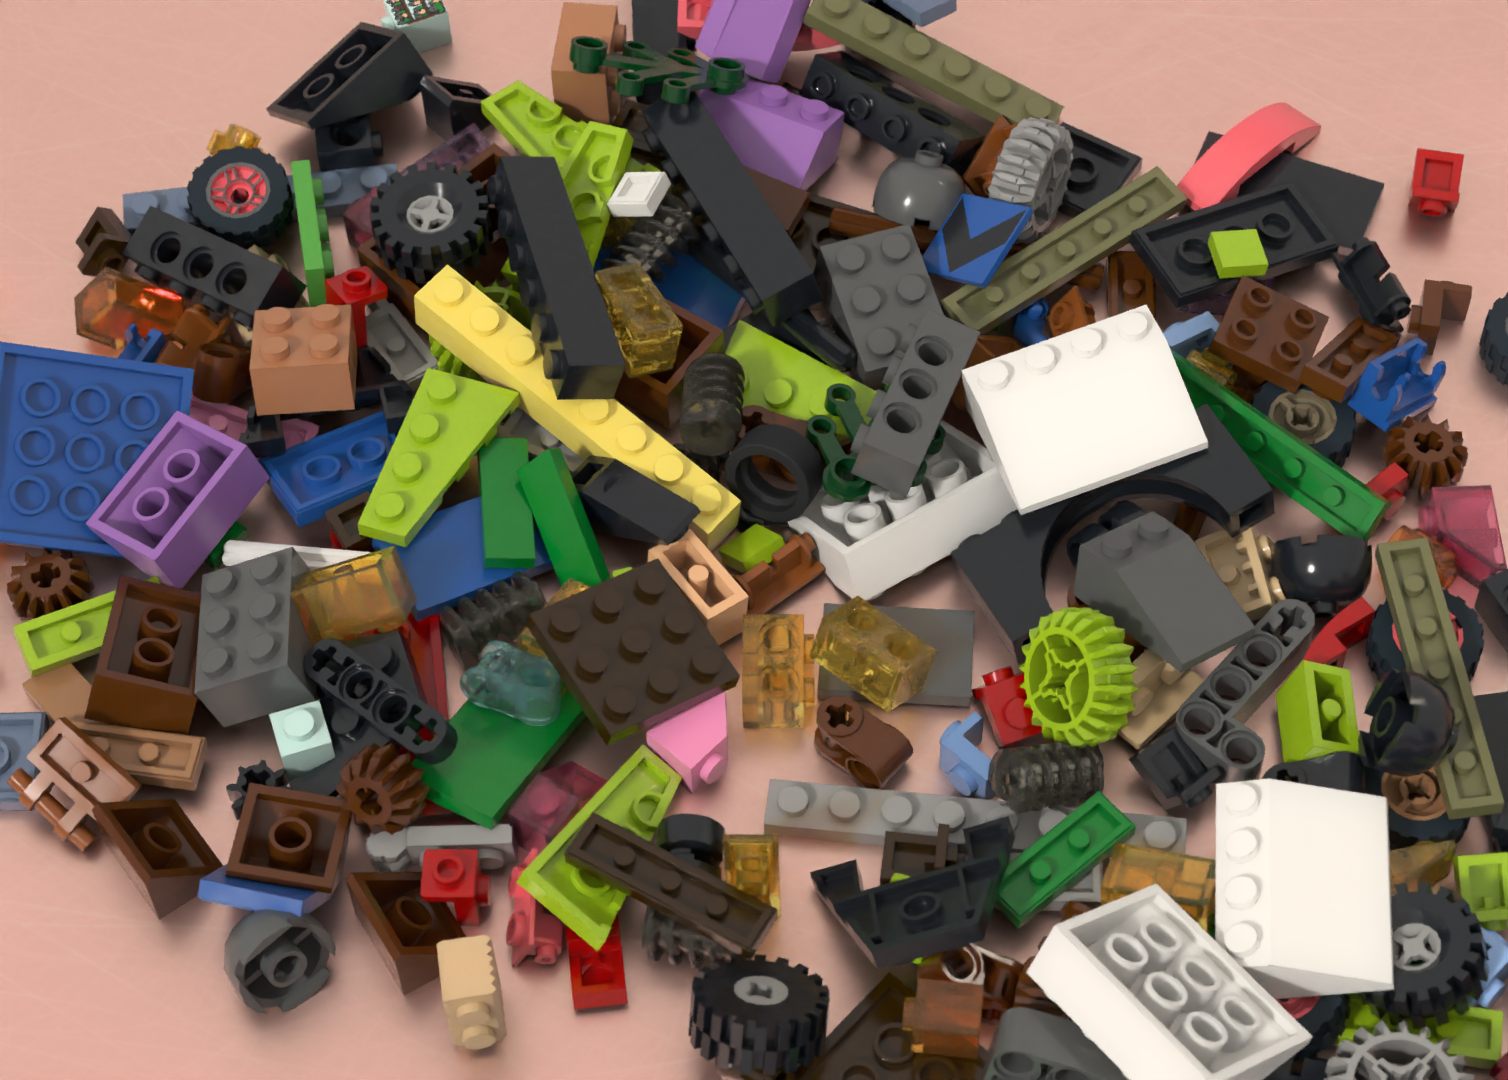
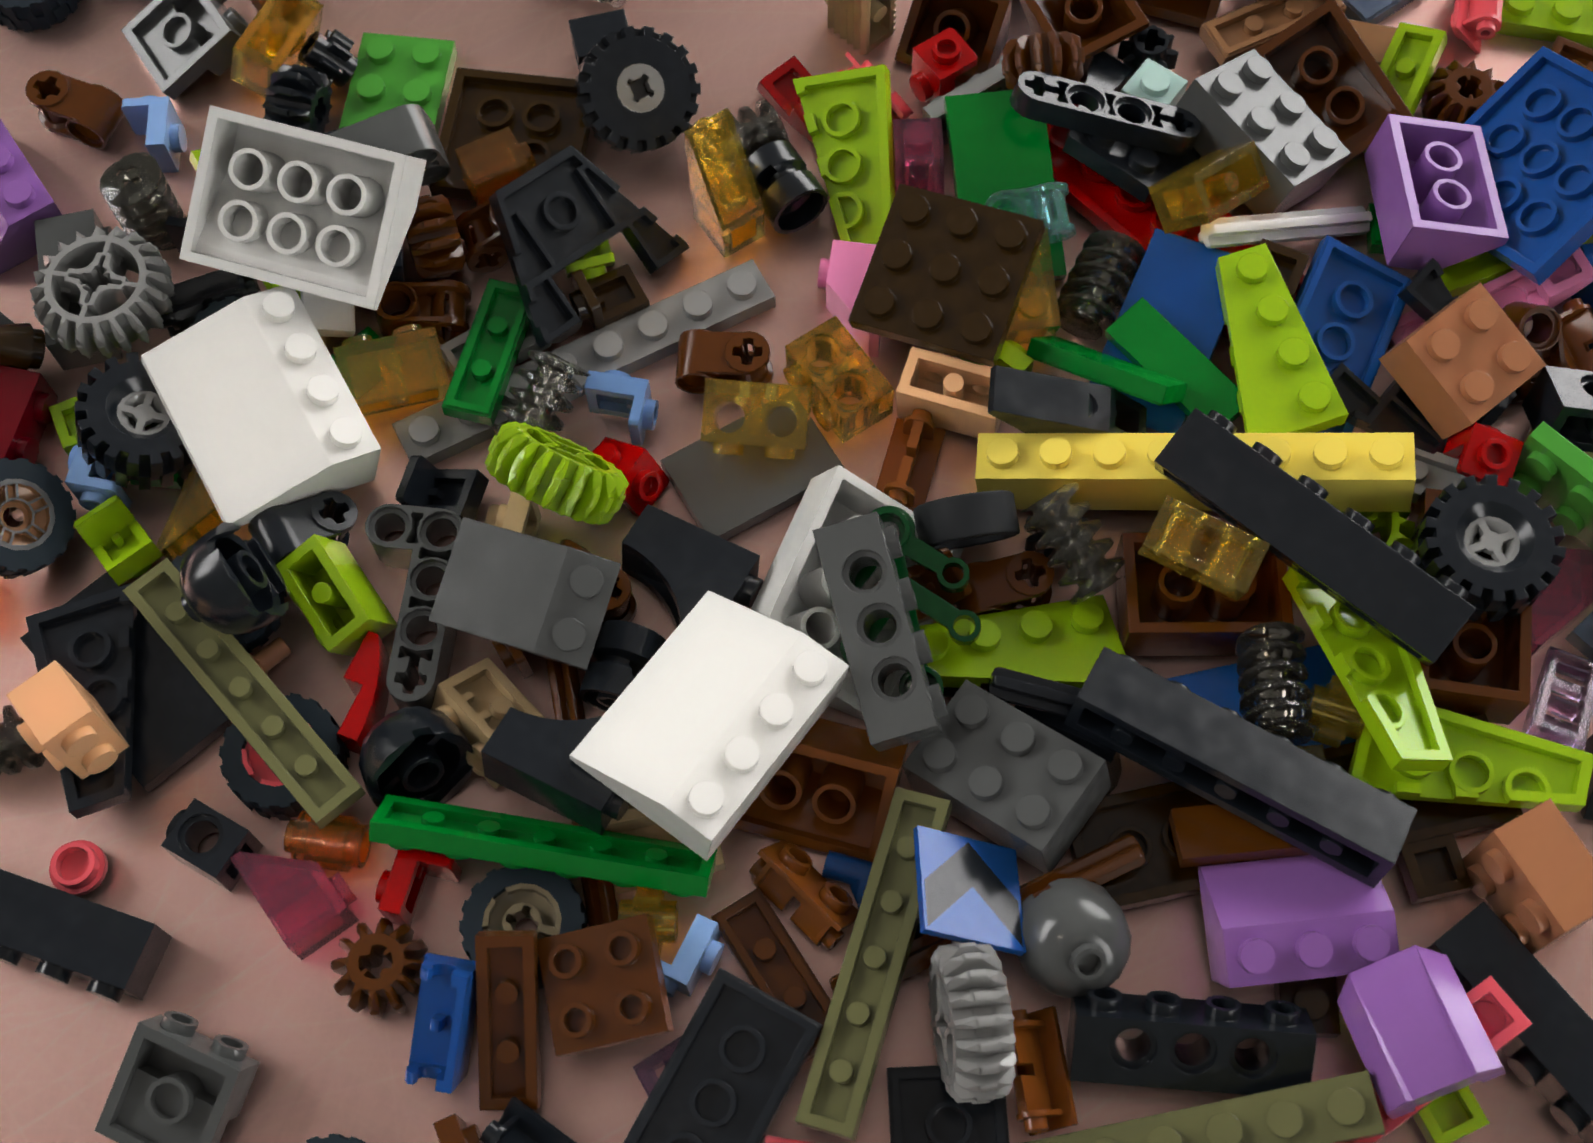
camera: 145 degrees right, 10 degrees up
dark brown tile [564,812,778,960] -> none
dark green plant [569,36,748,104] -> none
white tile [607,172,671,217] -> none
lime tile [718,523,785,574] -> none
lime tile [1208,229,1269,279] -> none

